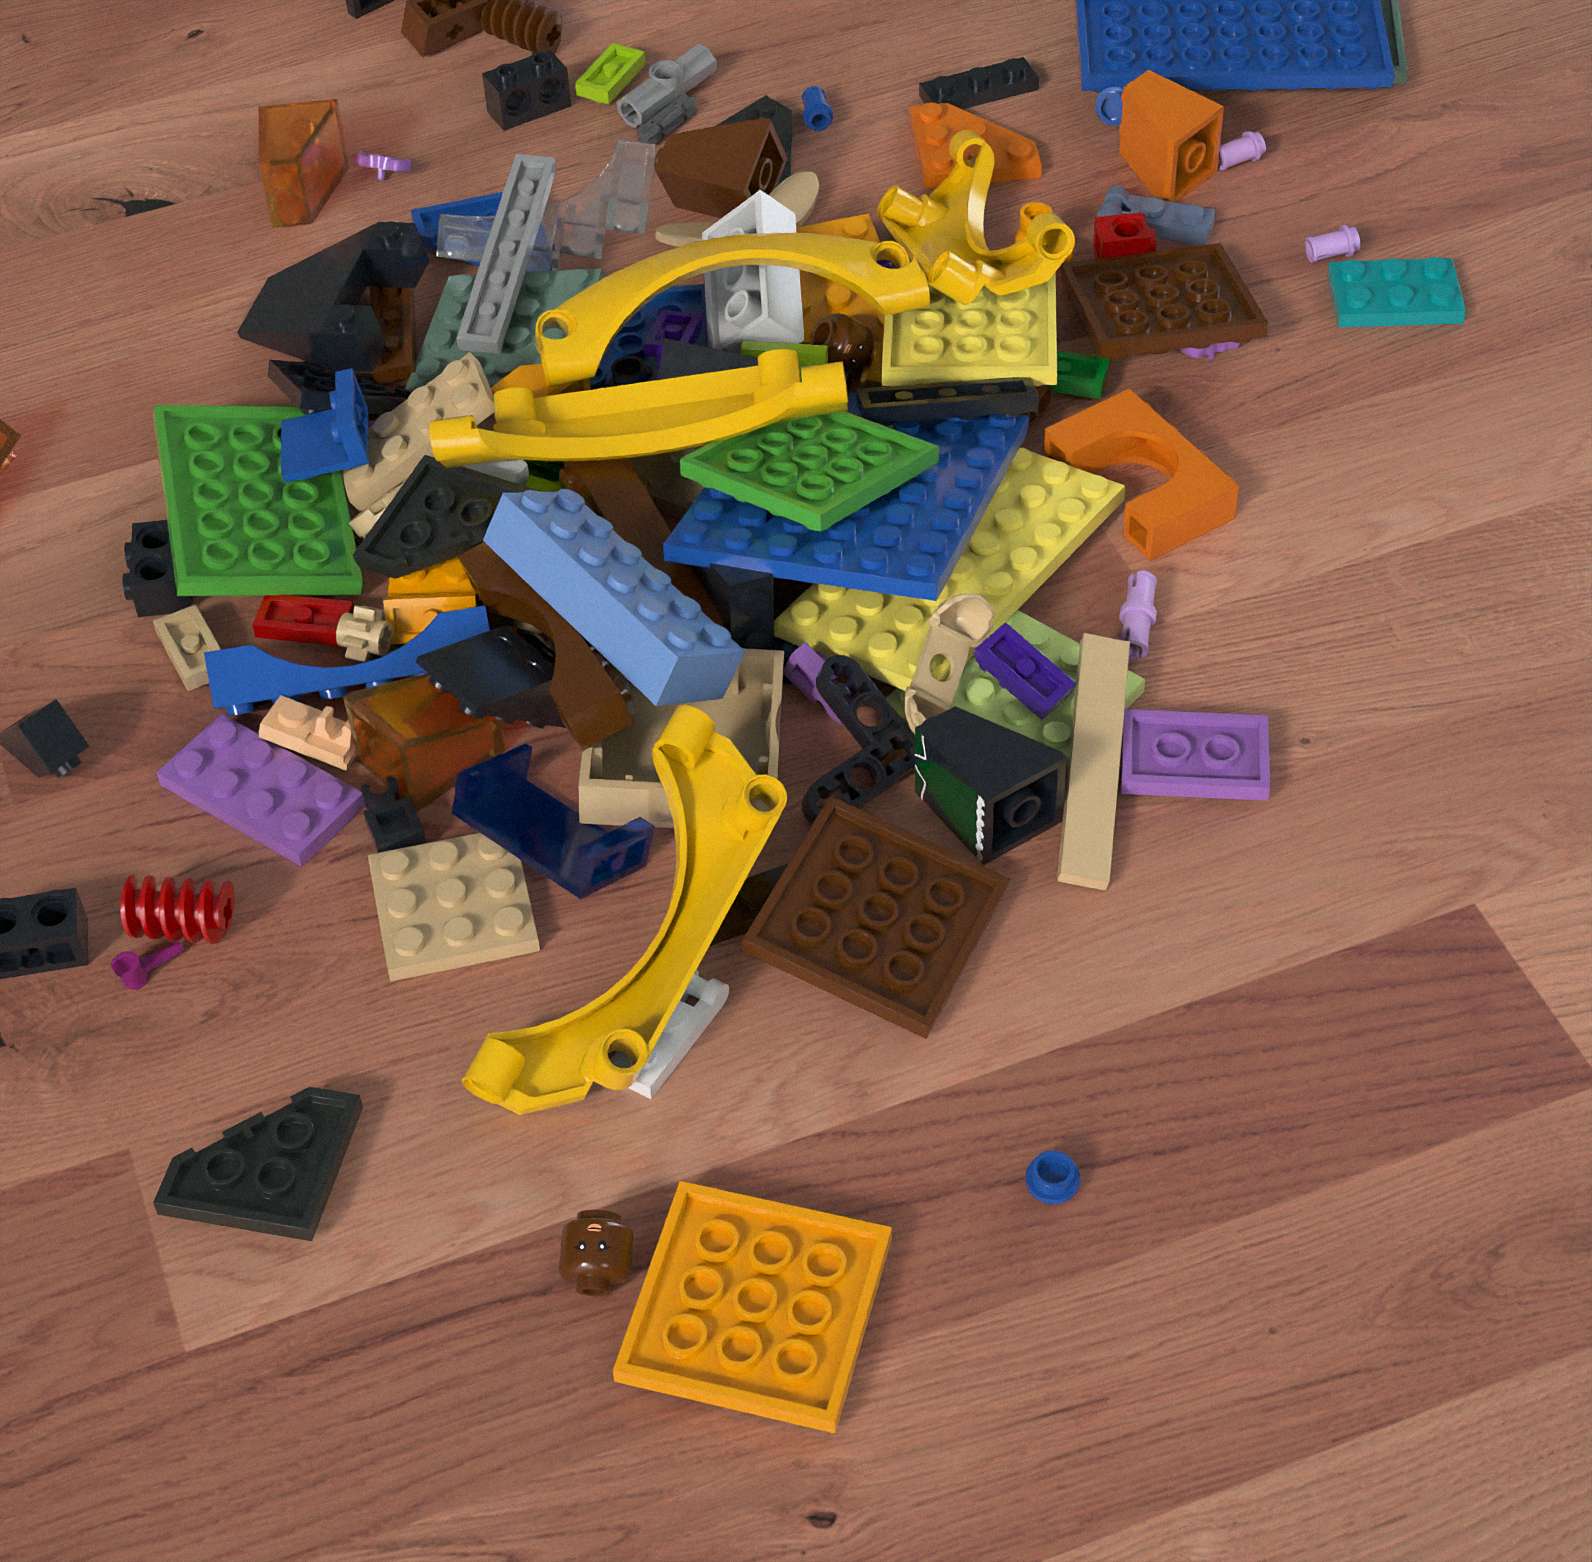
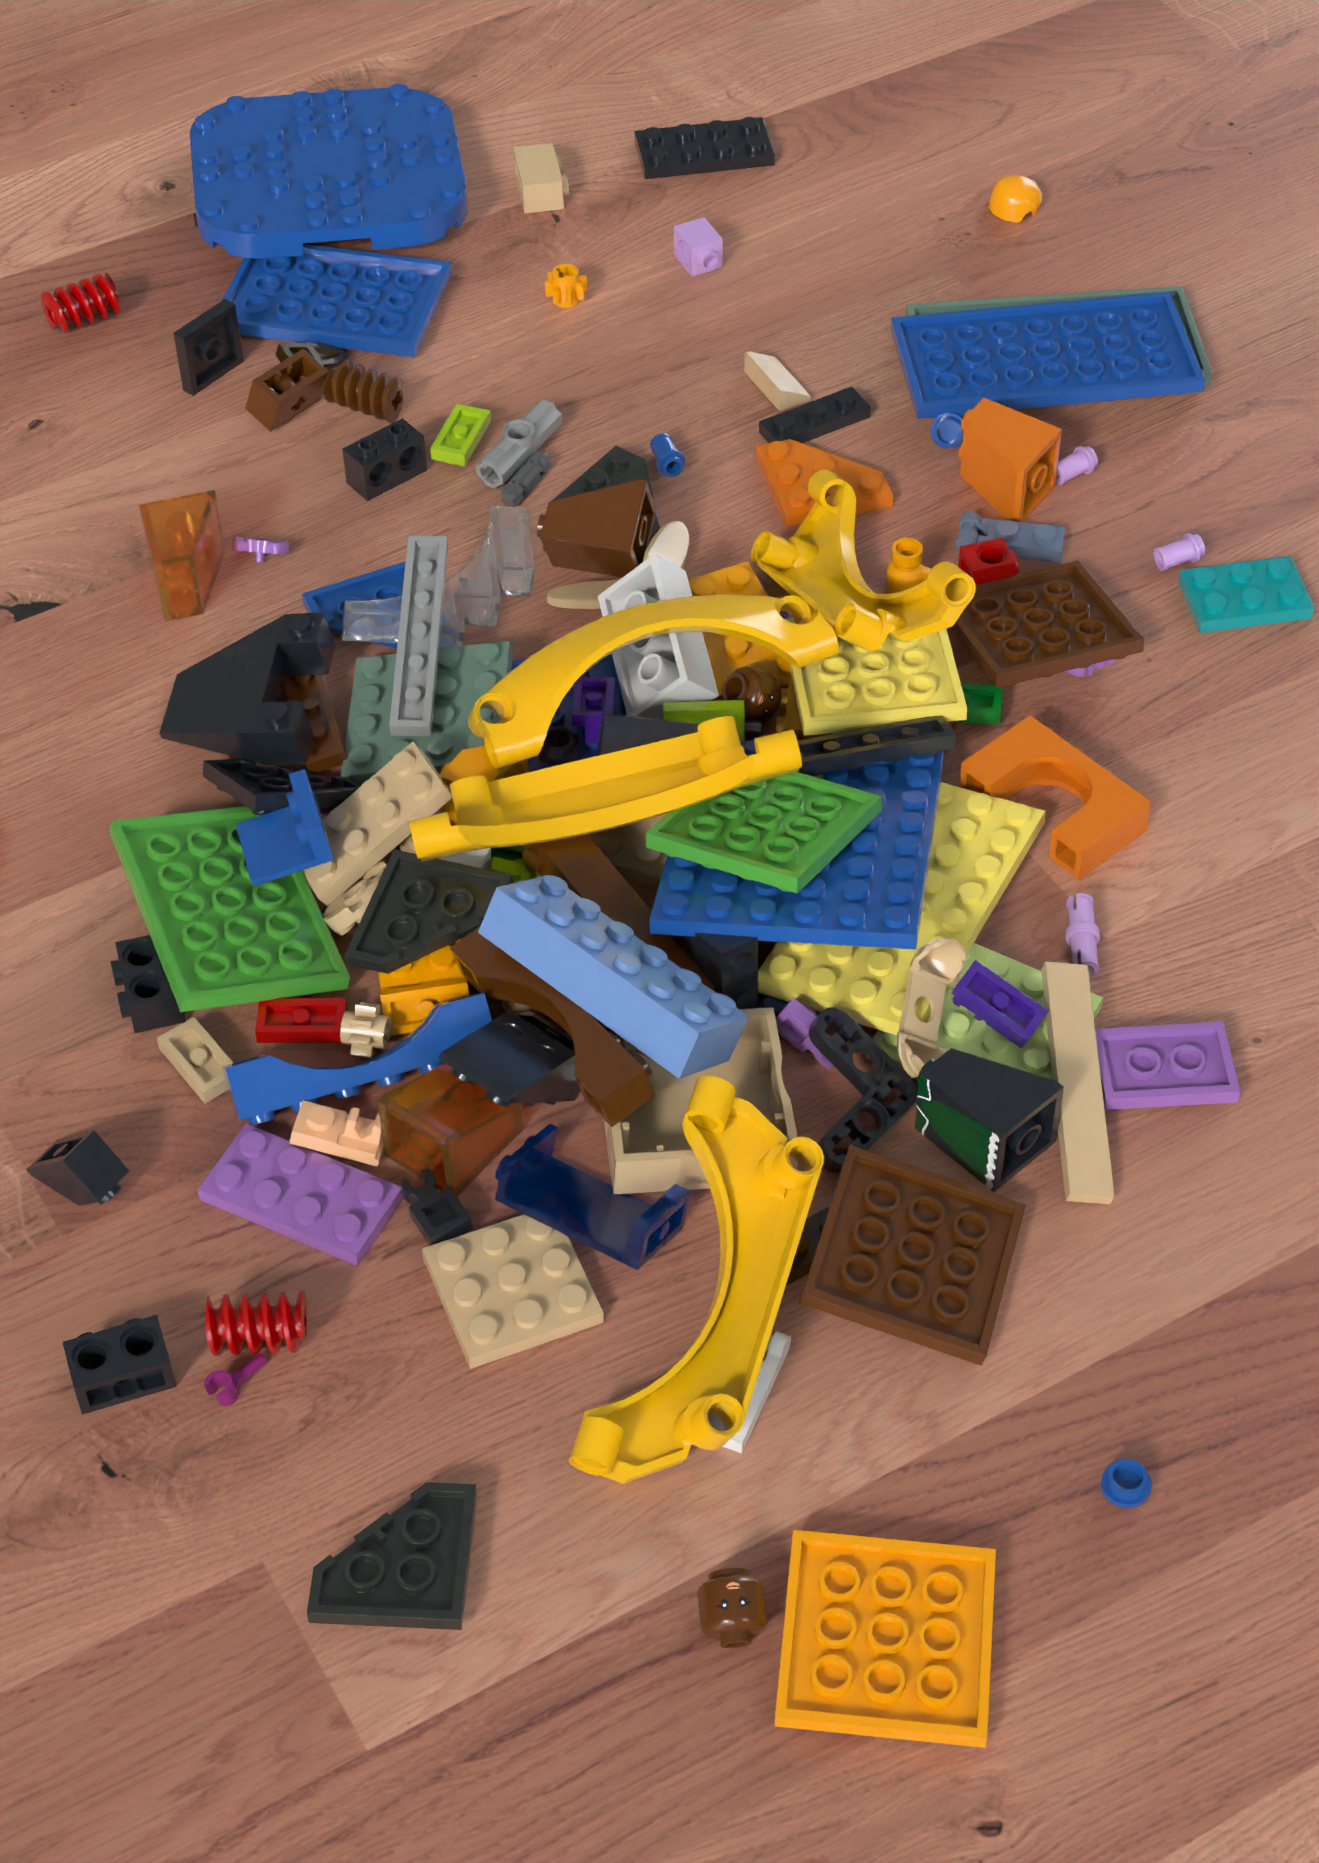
camera: 10 degrees left, 0 degrees up
none -> tan slope [744,352,811,411]

